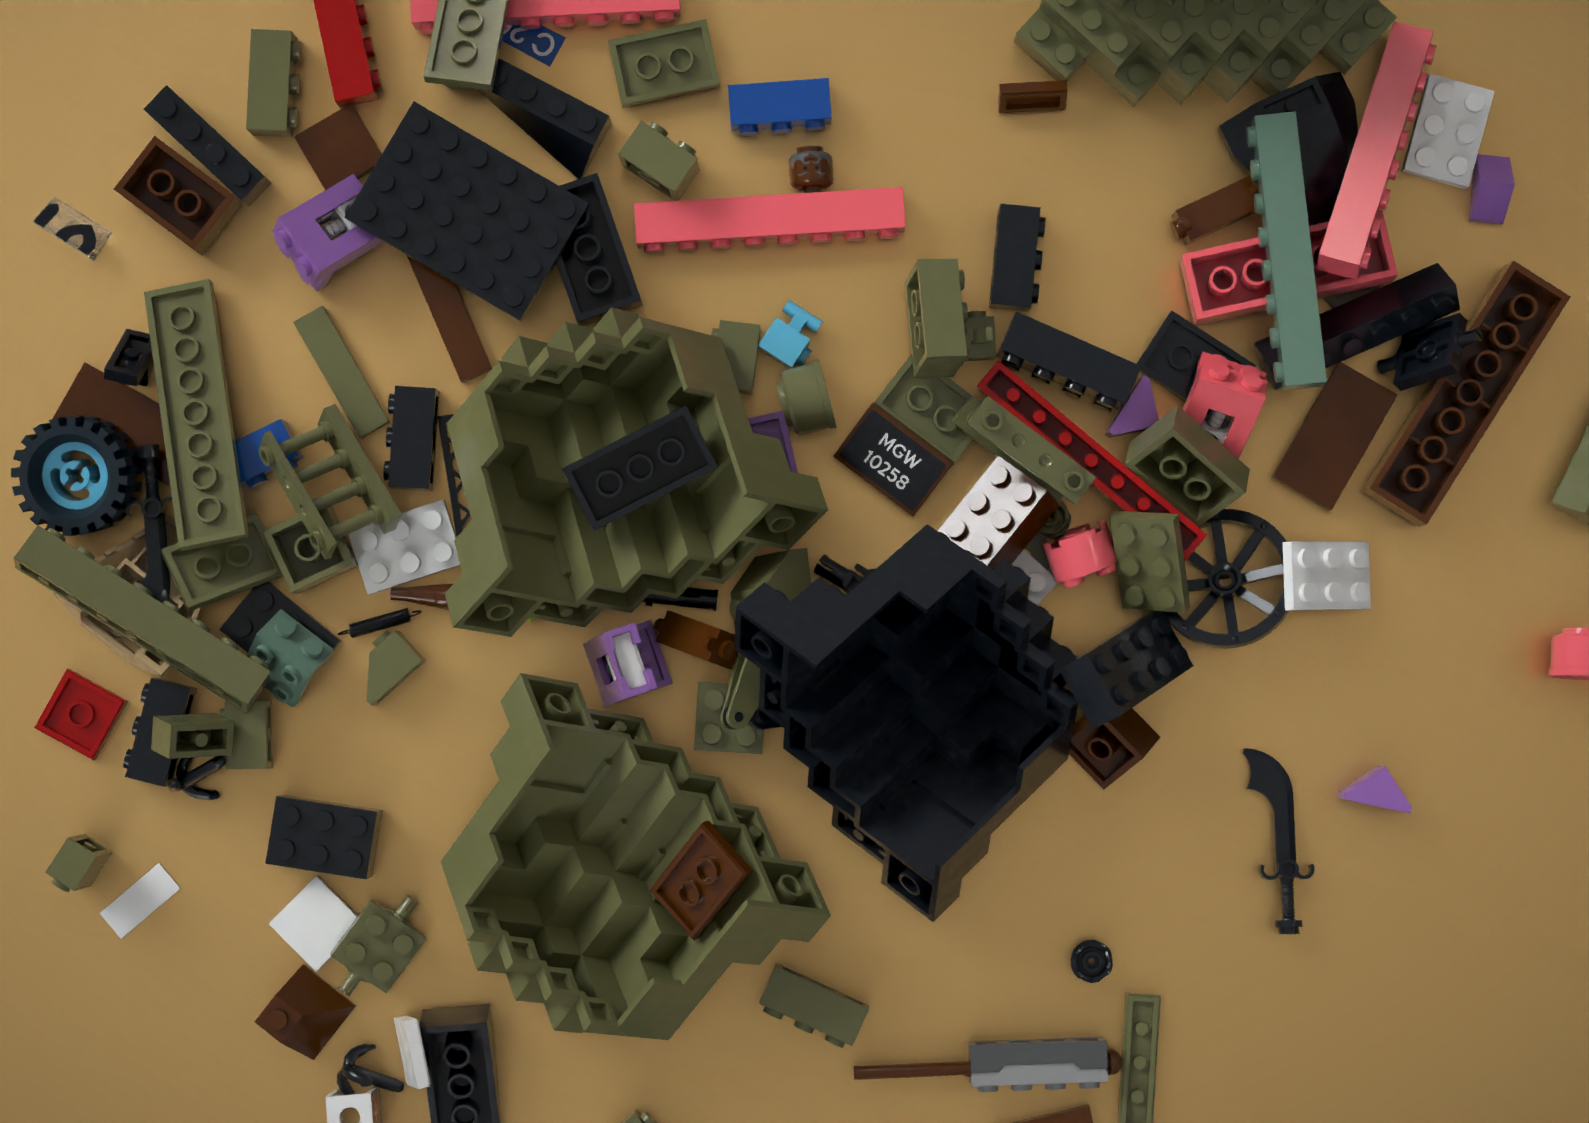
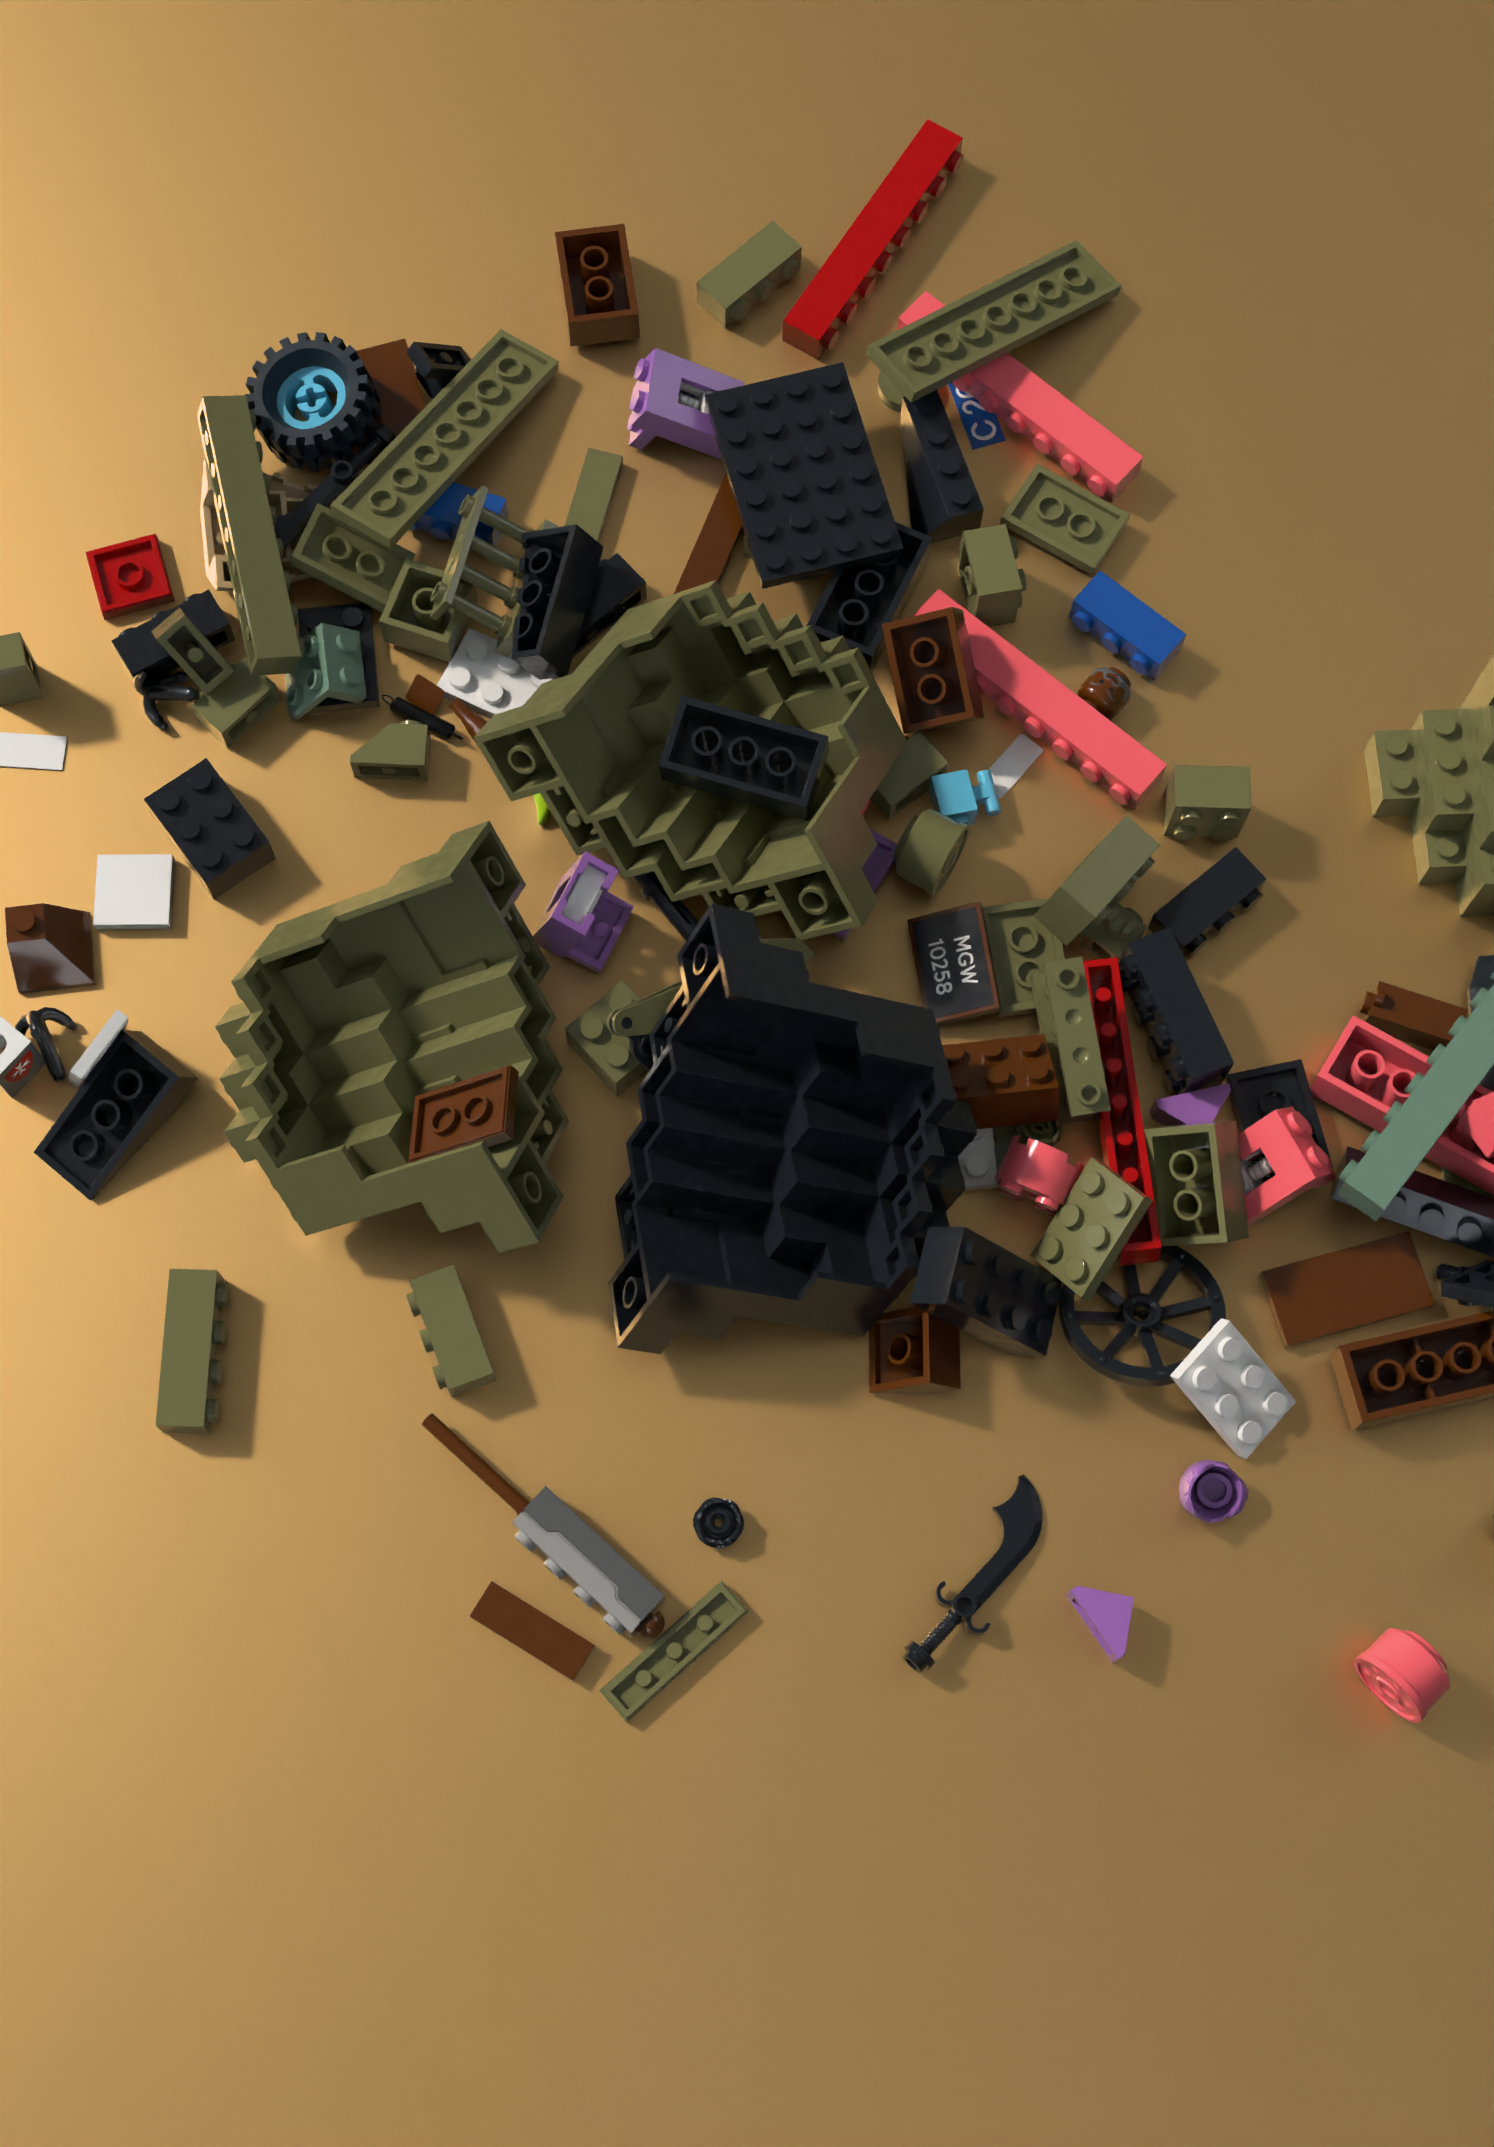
camera: 40 degrees right, 15 degrees down
slope [33,197,112,260] -> none
black brick [144,85,271,207] -> none
reddish brown tile [294,103,382,190] -> none
olive plate [330,895,426,996] -> none
reddish brown brick [654,610,738,670] -> none
reddish brown tile [998,80,1068,113] -> none
none -> reddish brown sticker [406,674,445,714]
none -> black wedge [512,524,604,680]
none -> reddish brown brick [882,607,985,735]
none -> white sticker [988,734,1043,798]
none -> olive brick [1163,765,1251,841]
none -> medium lavender hair [1179,1460,1248,1523]

